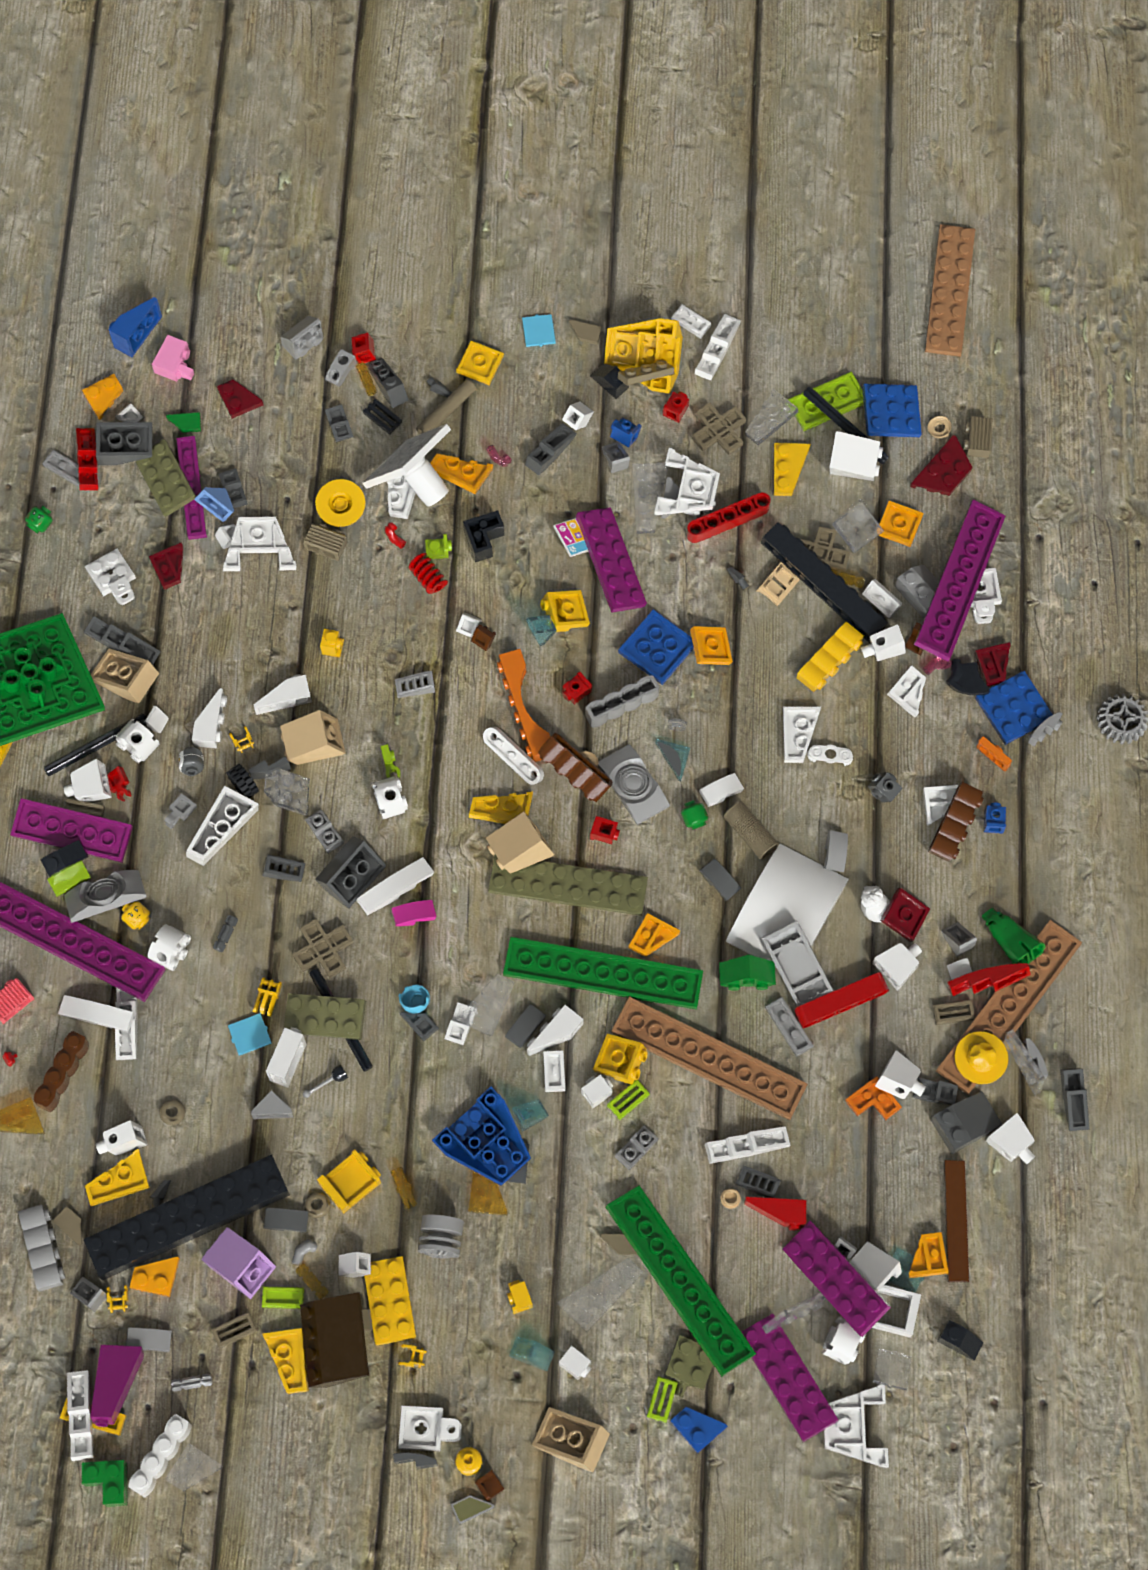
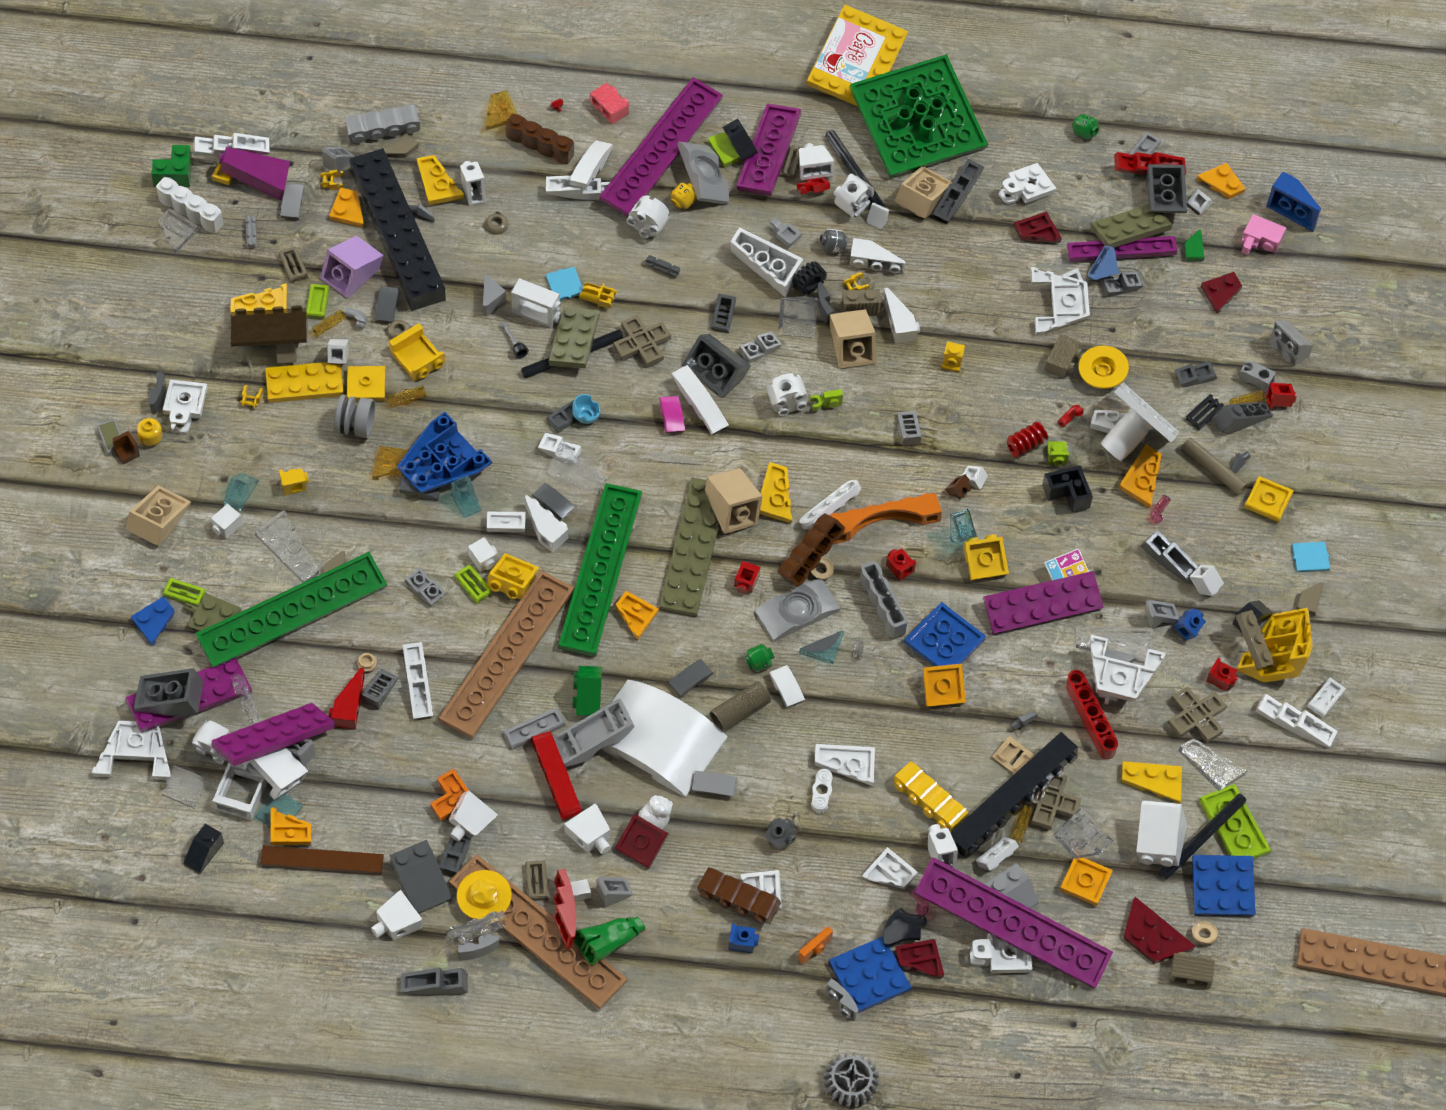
camera: 90 degrees right, 10 degrees down
none -> dark grey slope [134,668,204,717]
none -> yellow plate [347,366,385,401]
none -> dark tan brick [841,289,881,316]

